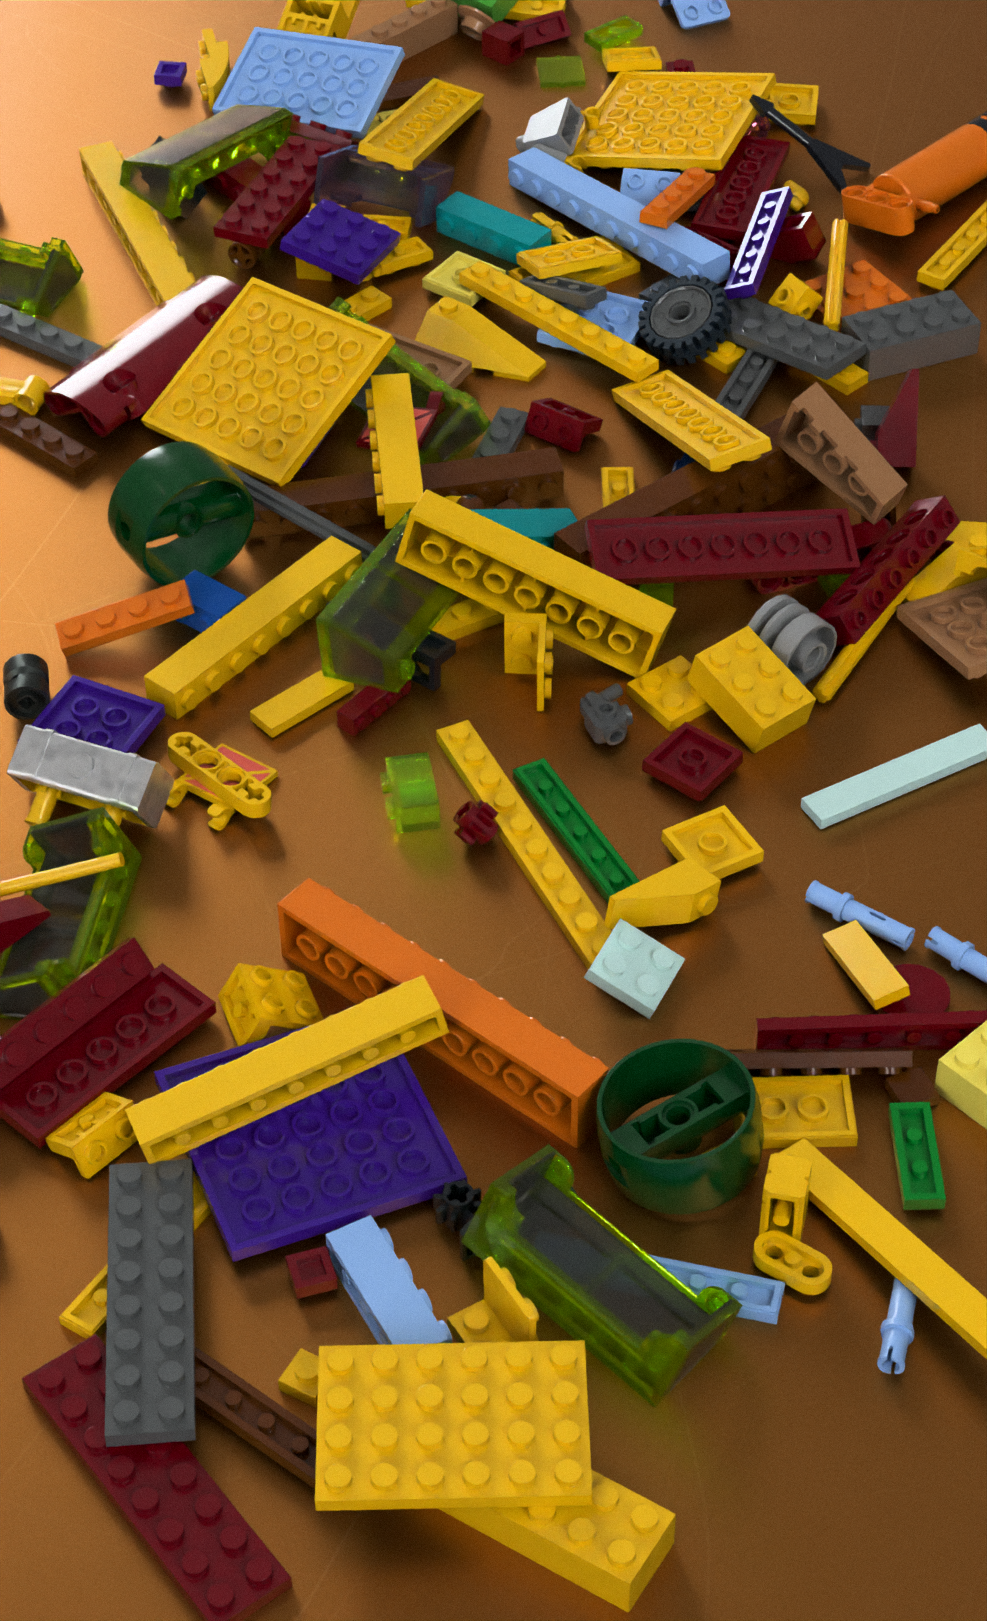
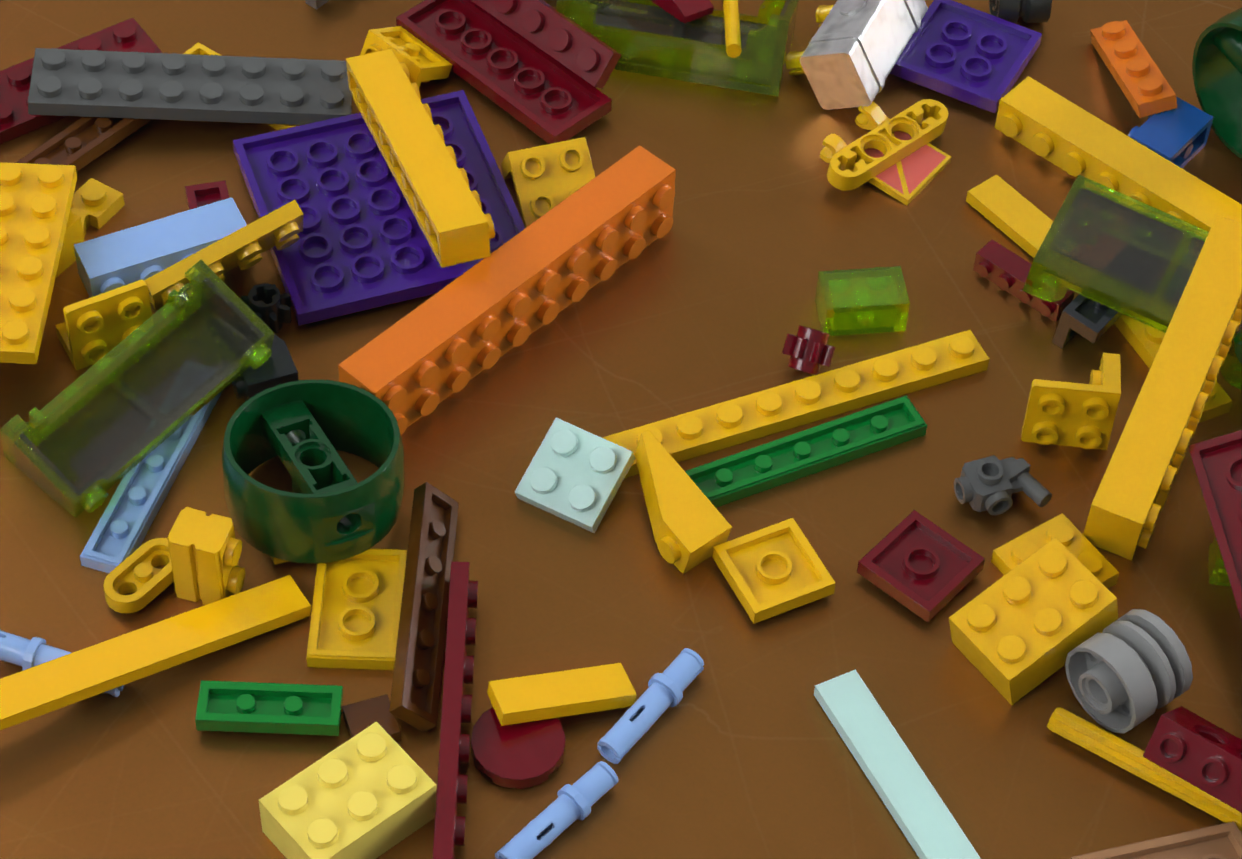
camera: 90 degrees right, 5 degrees up
none -> yellow plate [144,200,304,310]

